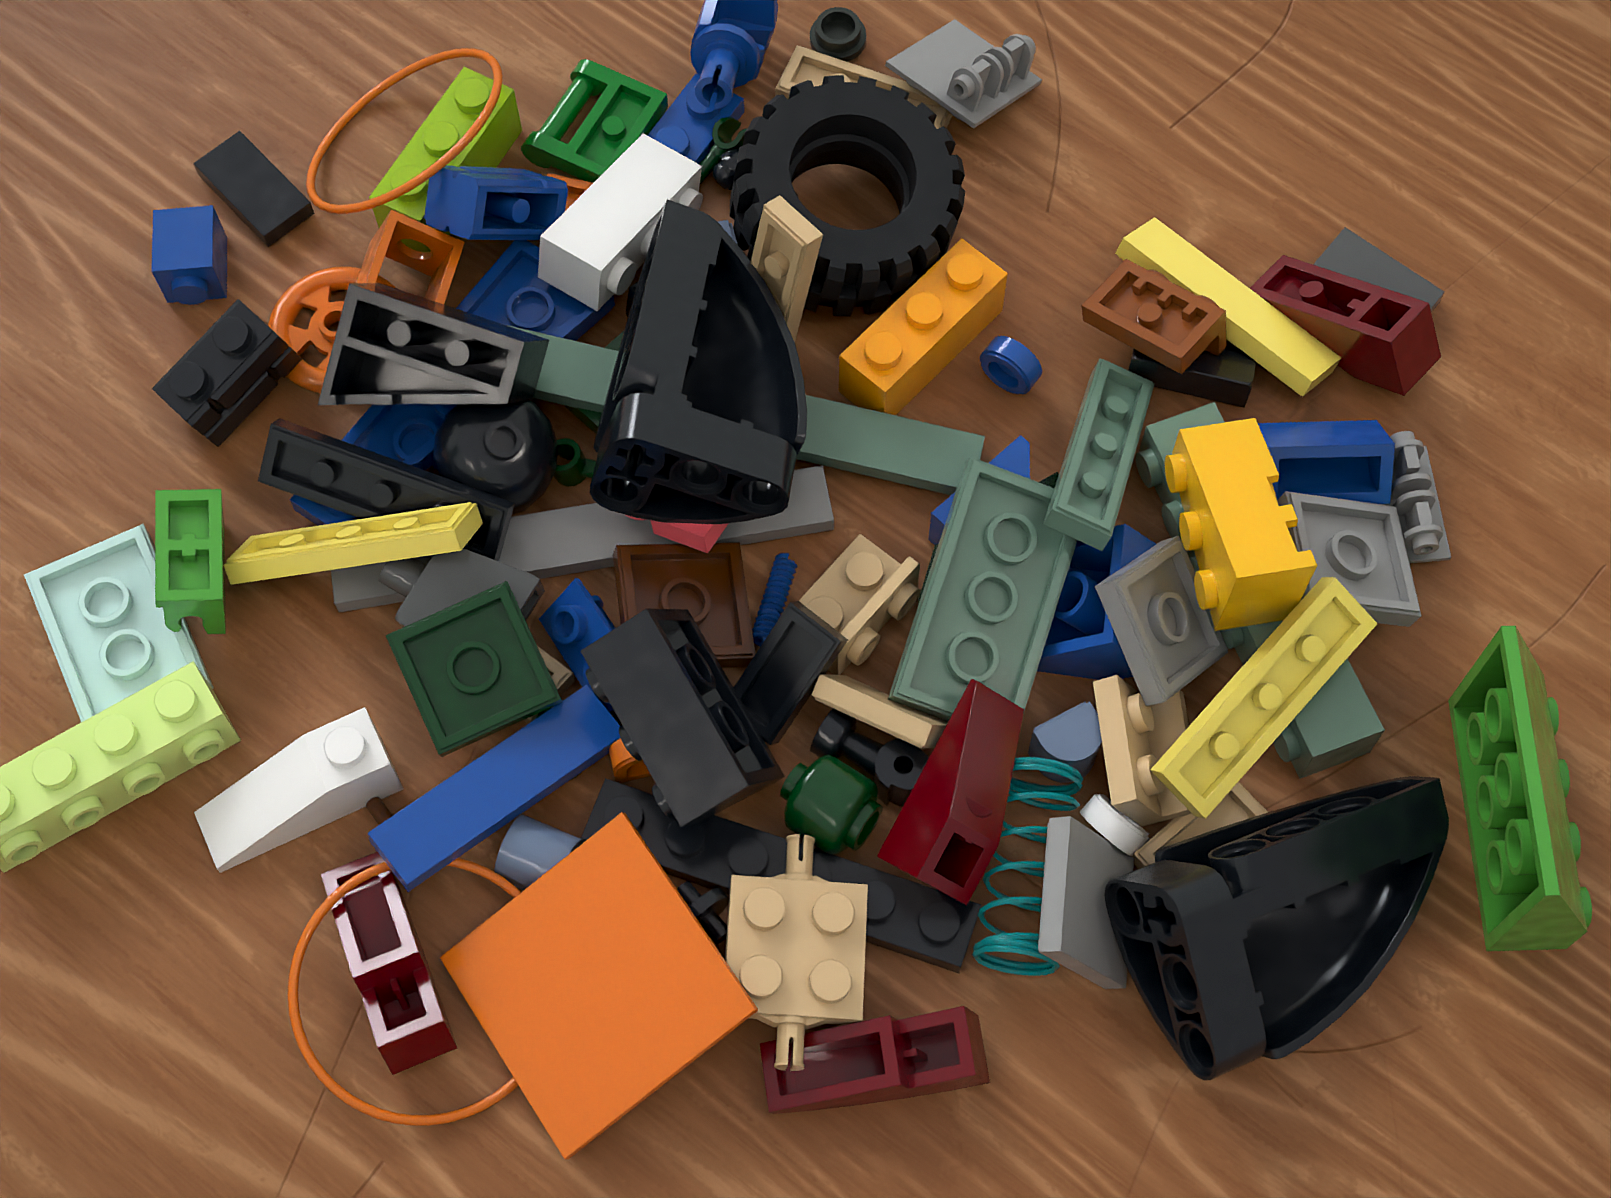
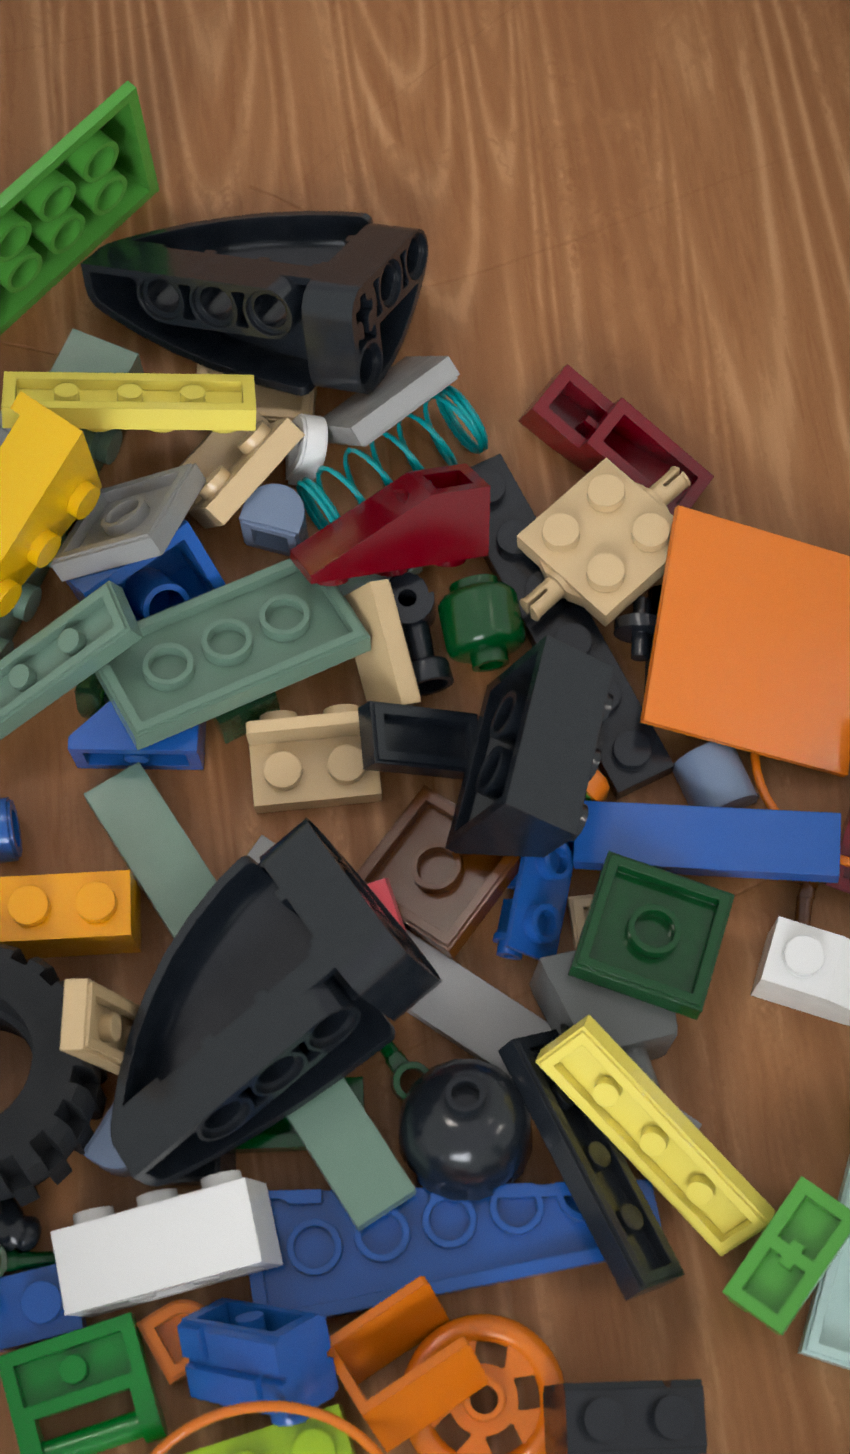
camera: 135 degrees left, 5 degrees up
black wedge [318,283,549,405] -> none
blue piece [752,553,798,647] -> none

